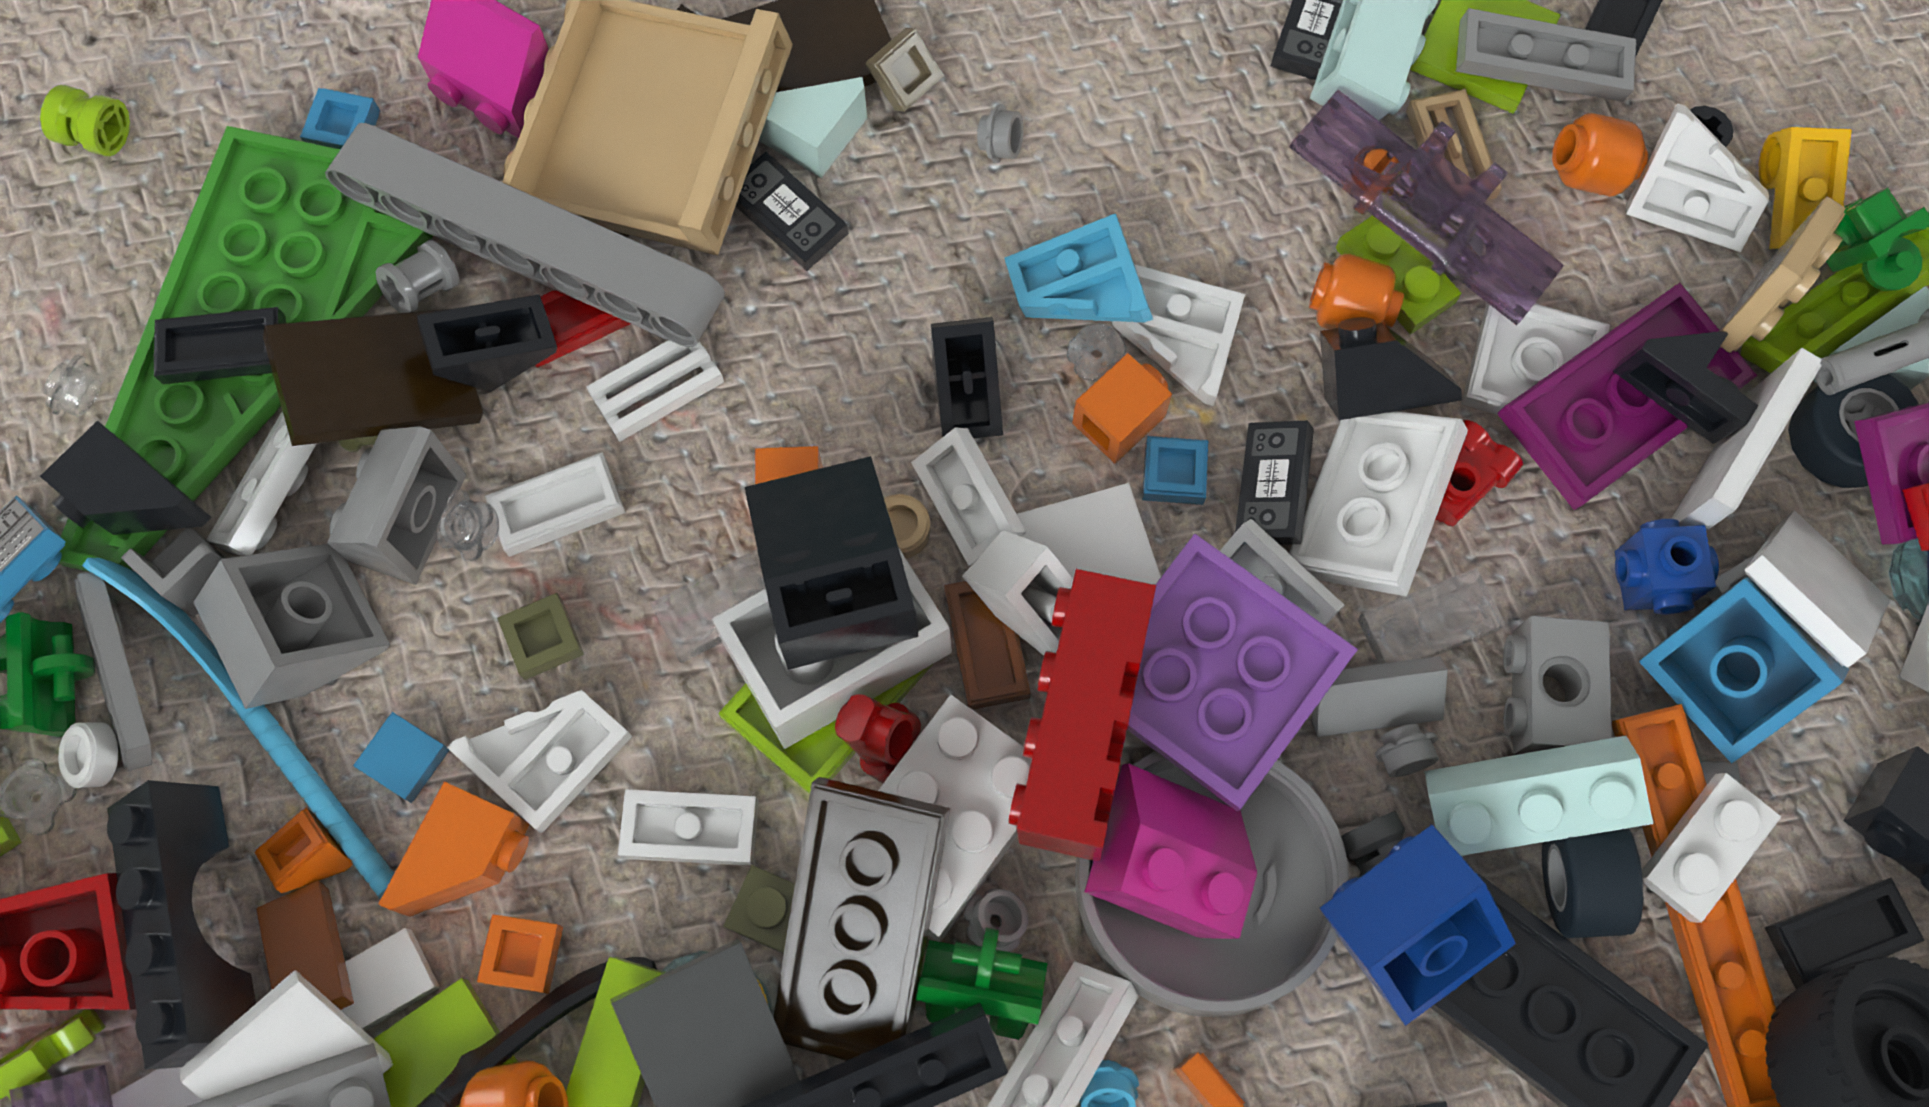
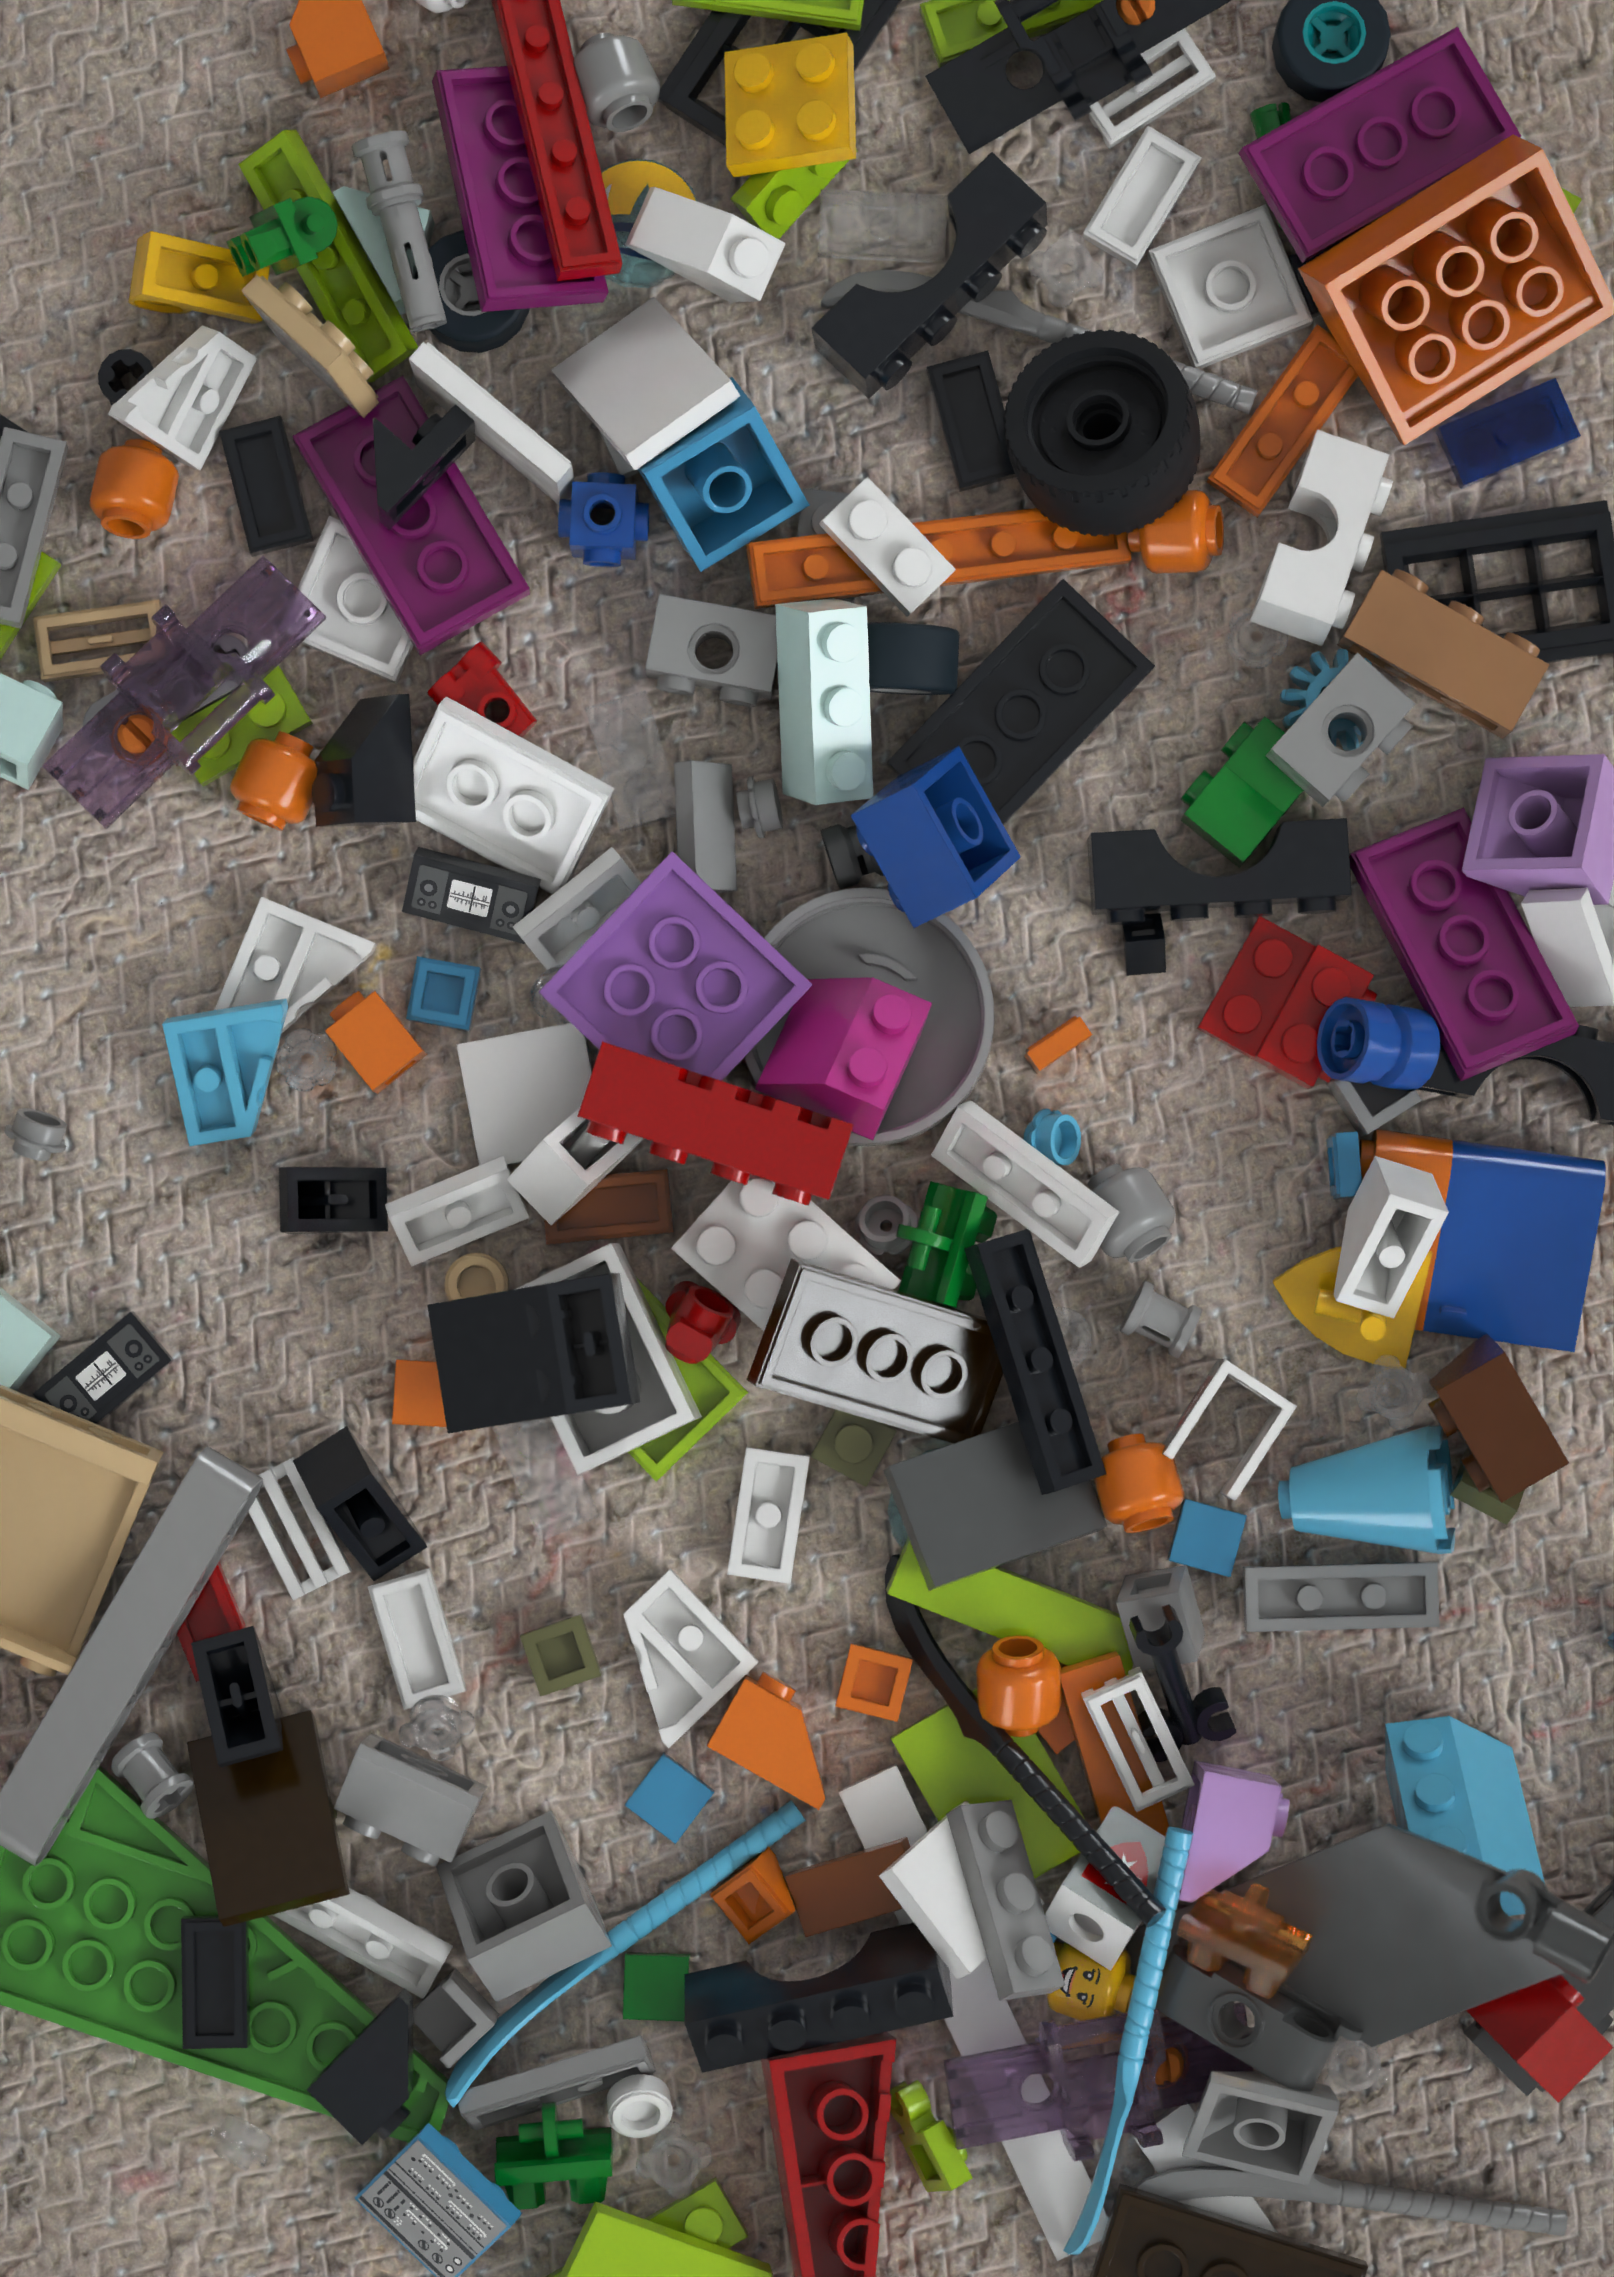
camera: 85 degrees left, 15 degrees up
none -> black tile [219,416,314,557]
none -> black slope [293,1426,427,1581]
none -> green tile [623,1952,690,2022]

